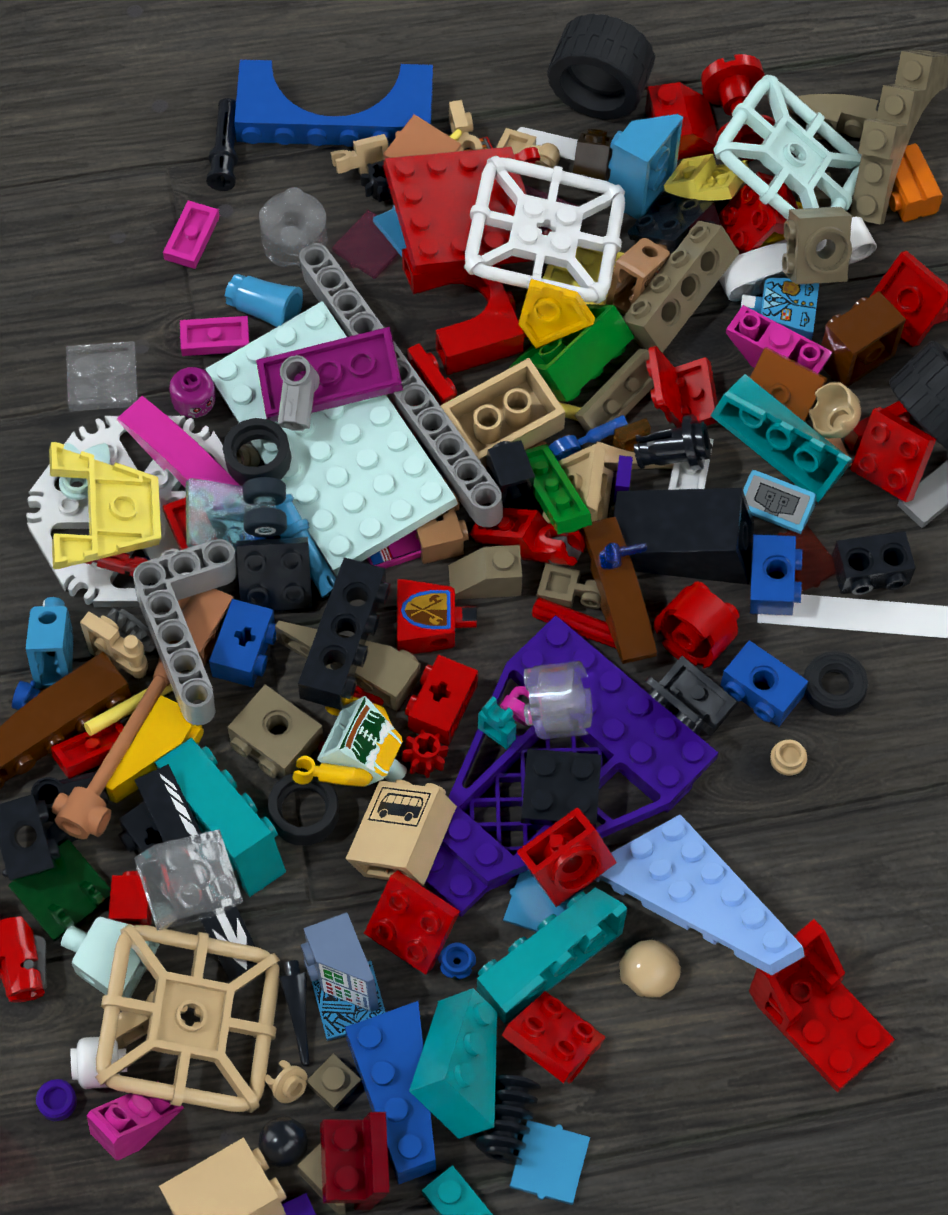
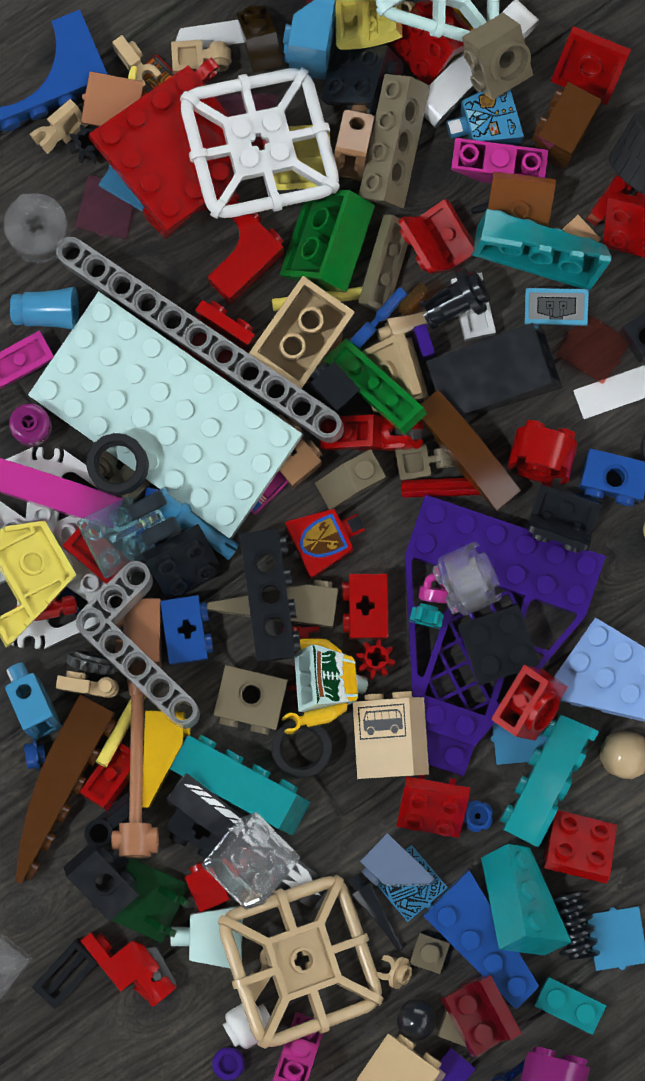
camera: 25 degrees left, 20 degrees up
magenta tile [256,327,403,422] -> none
light grey piece [278,355,320,431] -> none
yellow plate [518,279,595,349] -> none
clear blue hand [599,543,647,569] -> none
blue brick [750,534,803,615] -> none
tan hair [809,382,861,439] -> none

